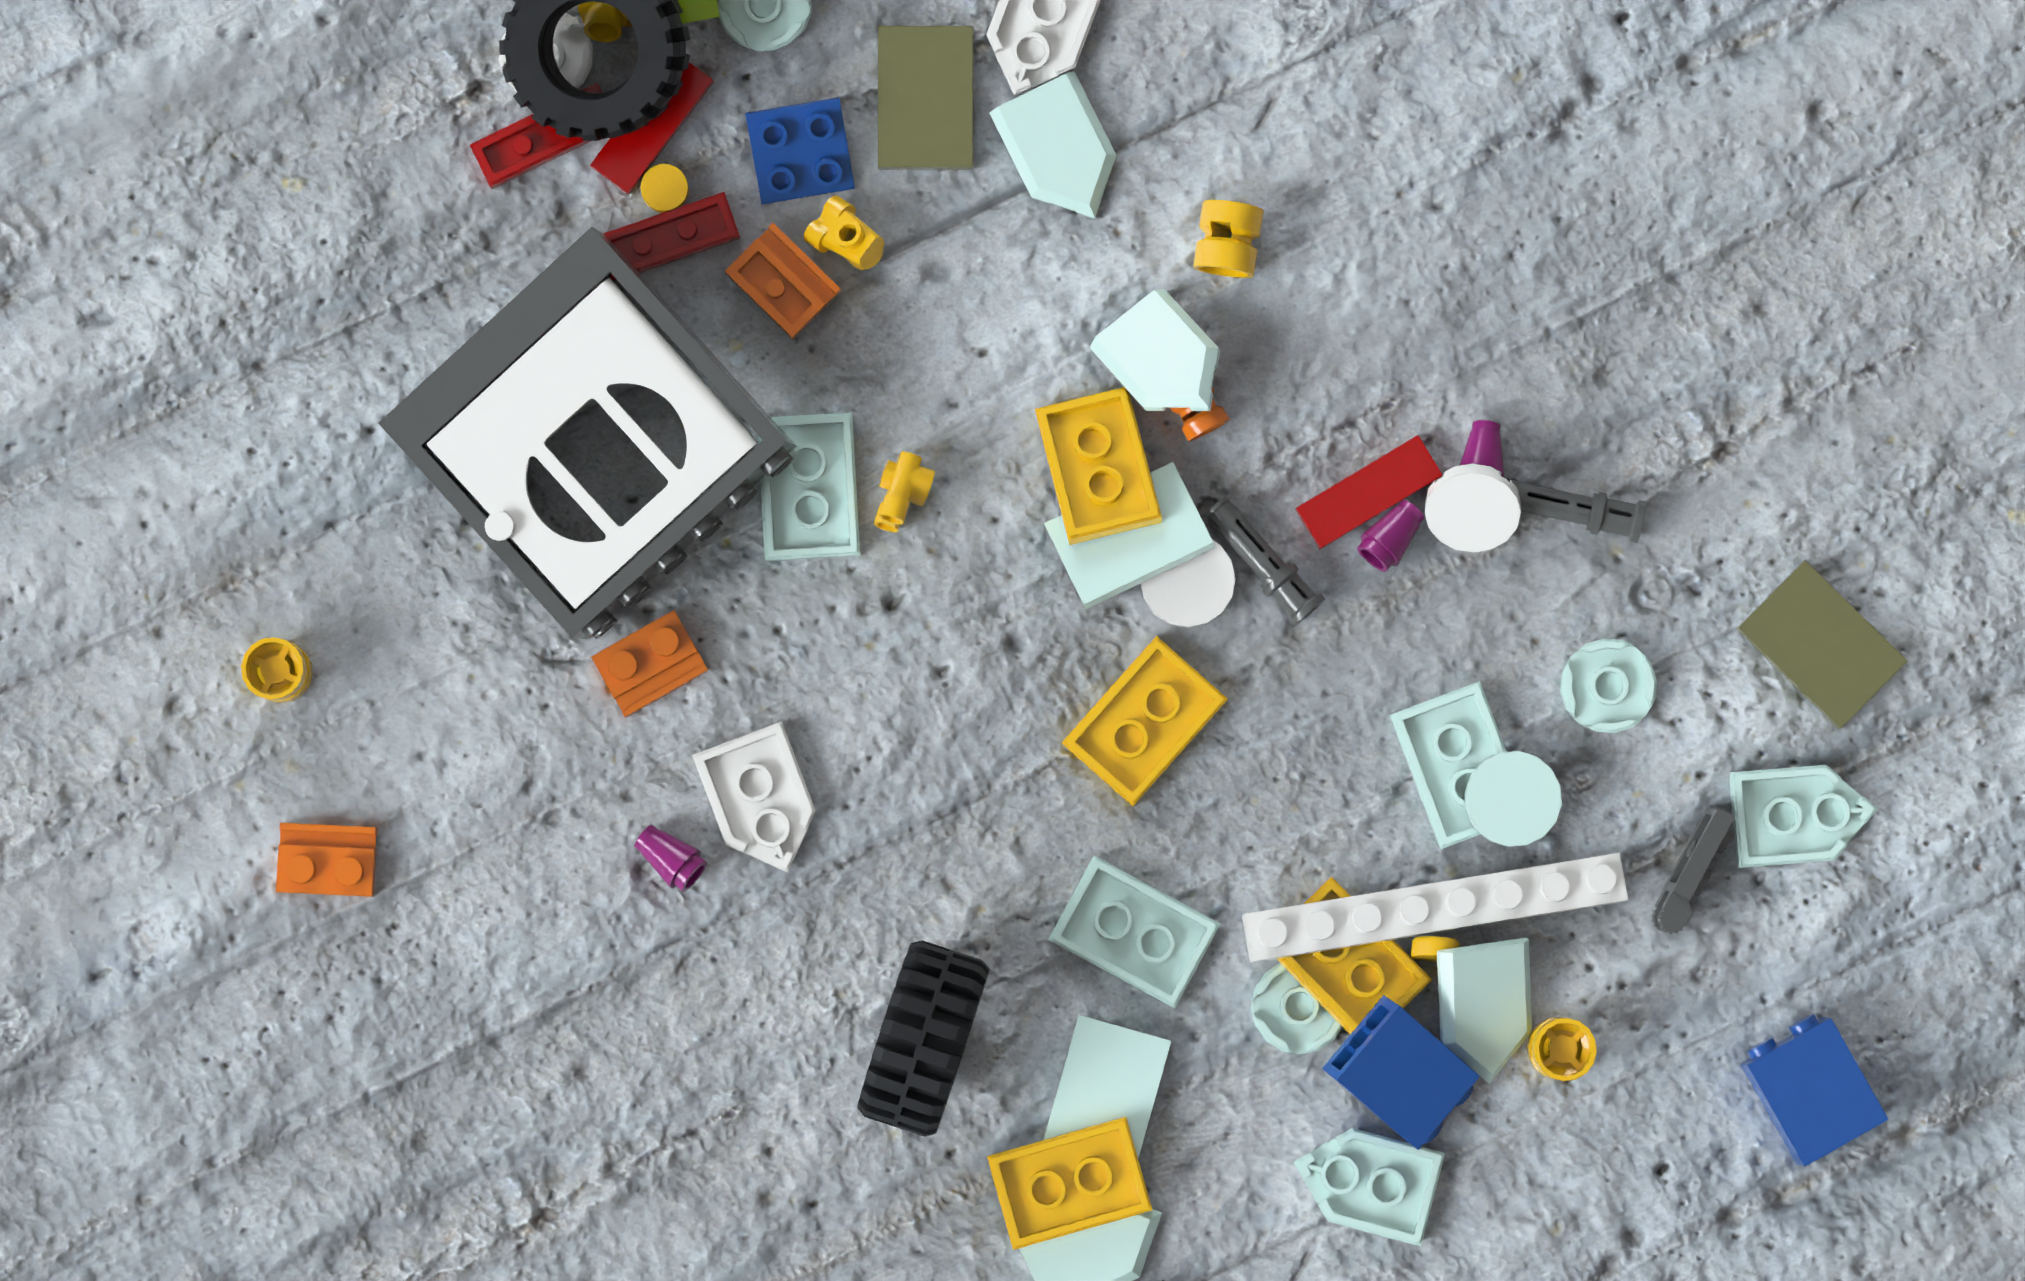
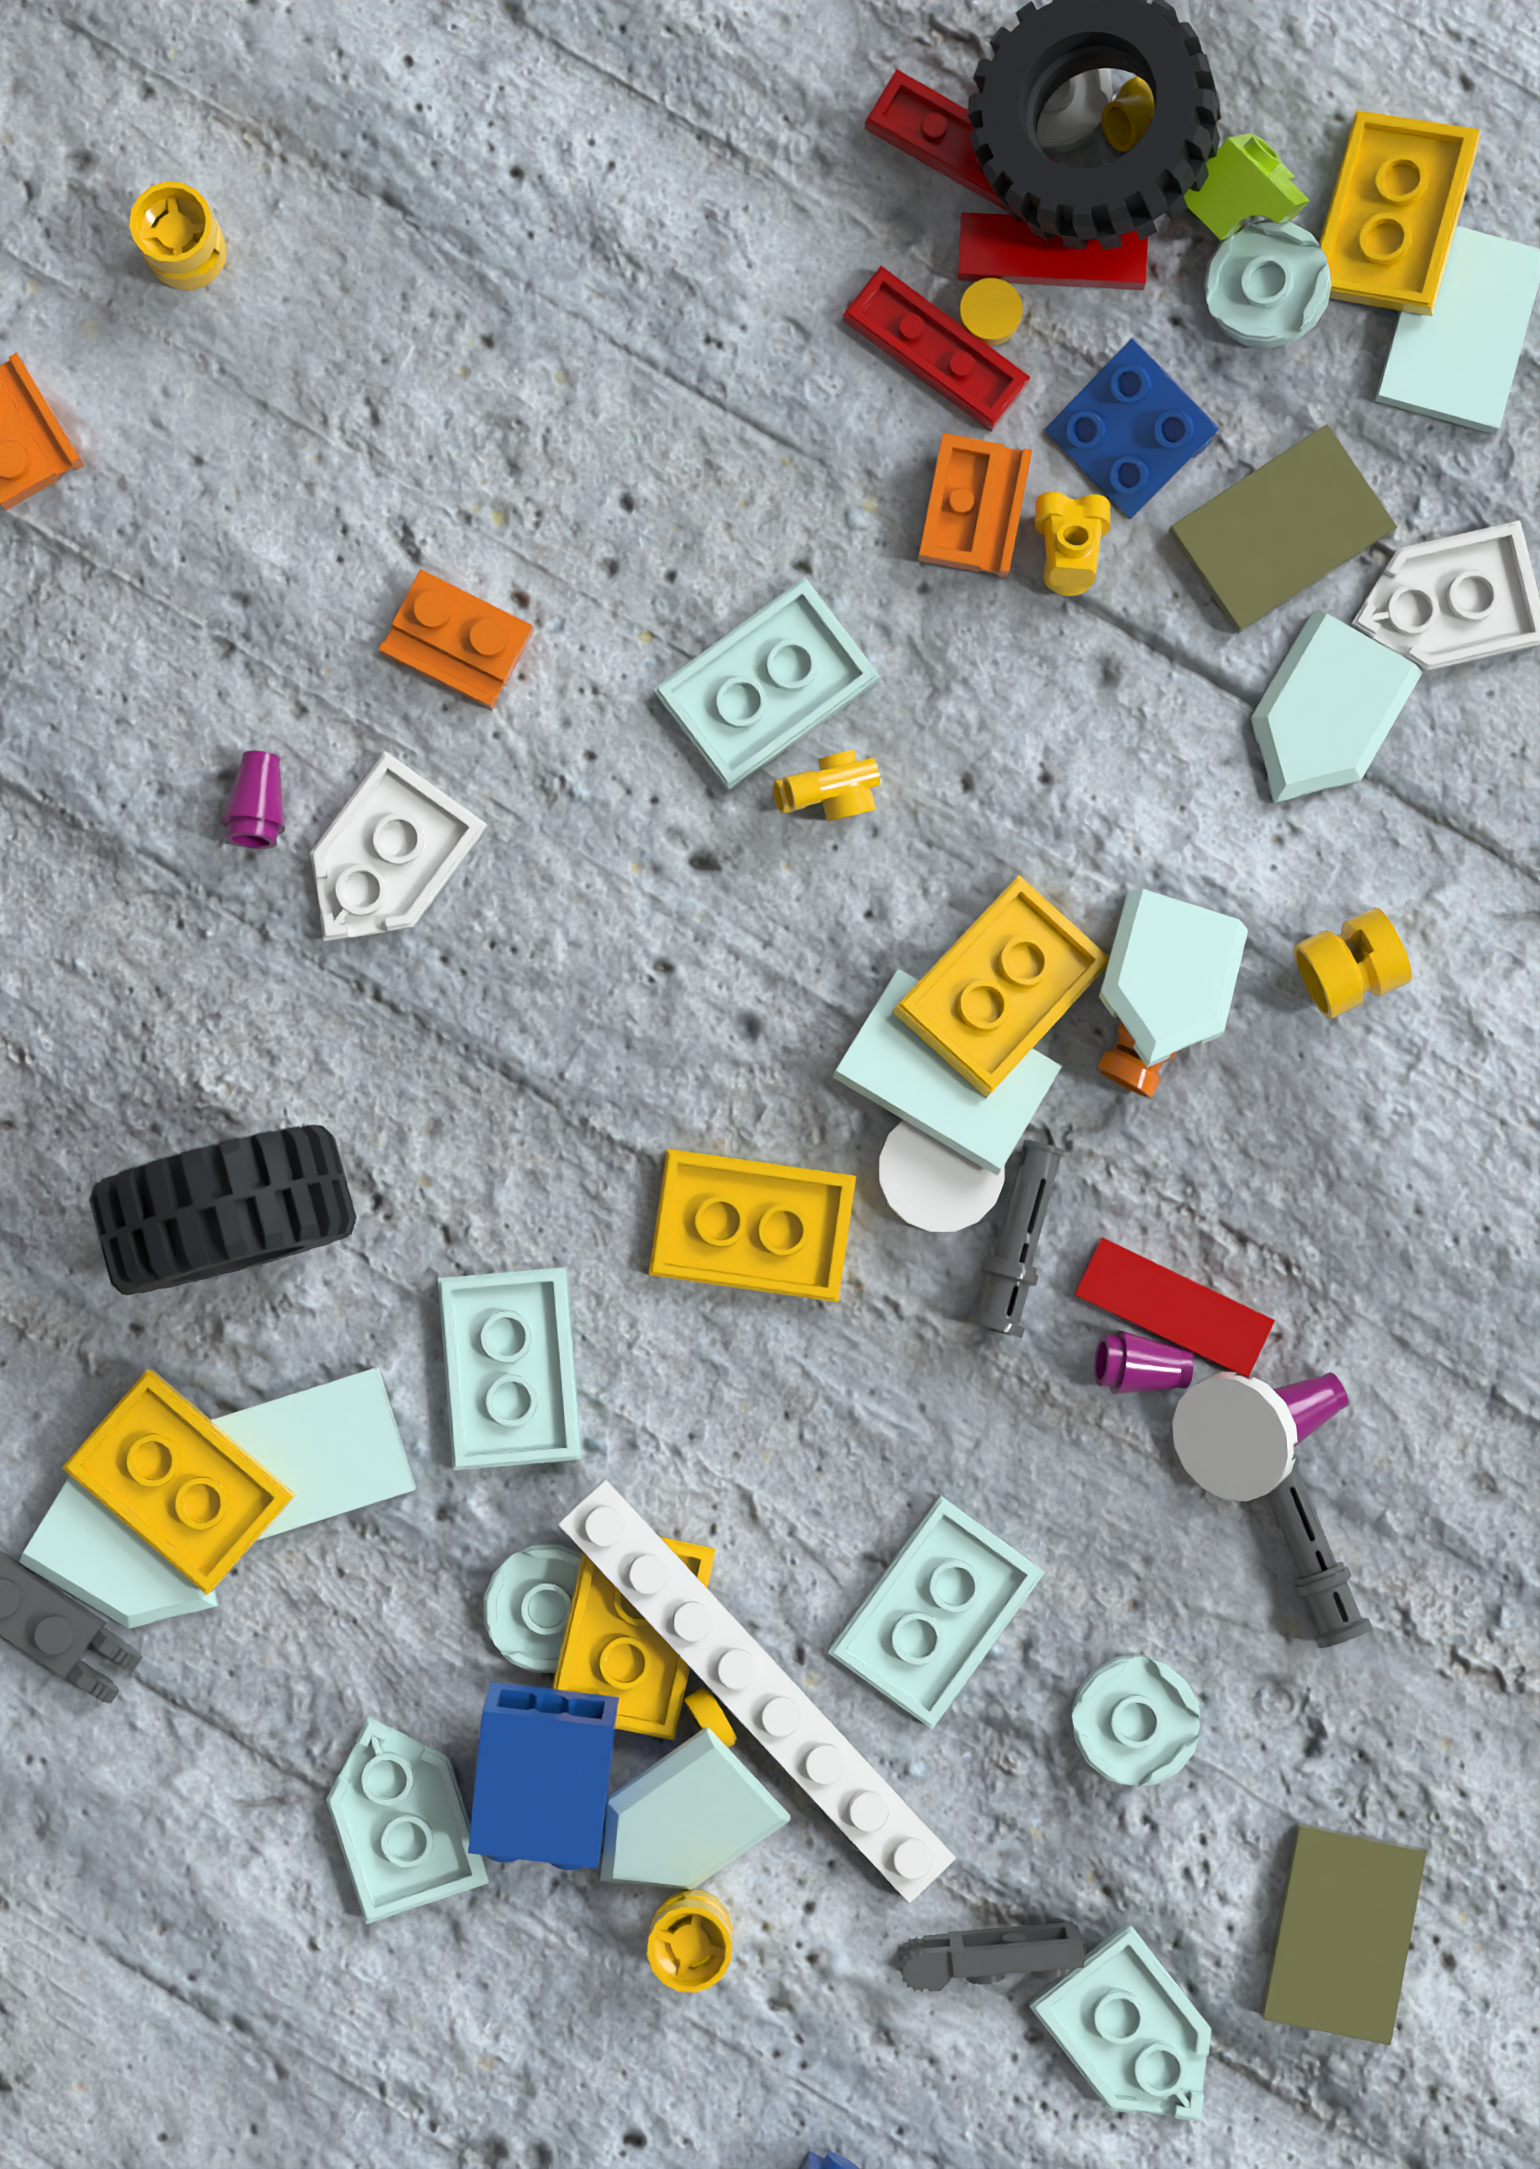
camera: 55 degrees right, 0 degrees up
door [378,227,797,639] -> none
light aqua tile [1465,751,1562,847] -> none

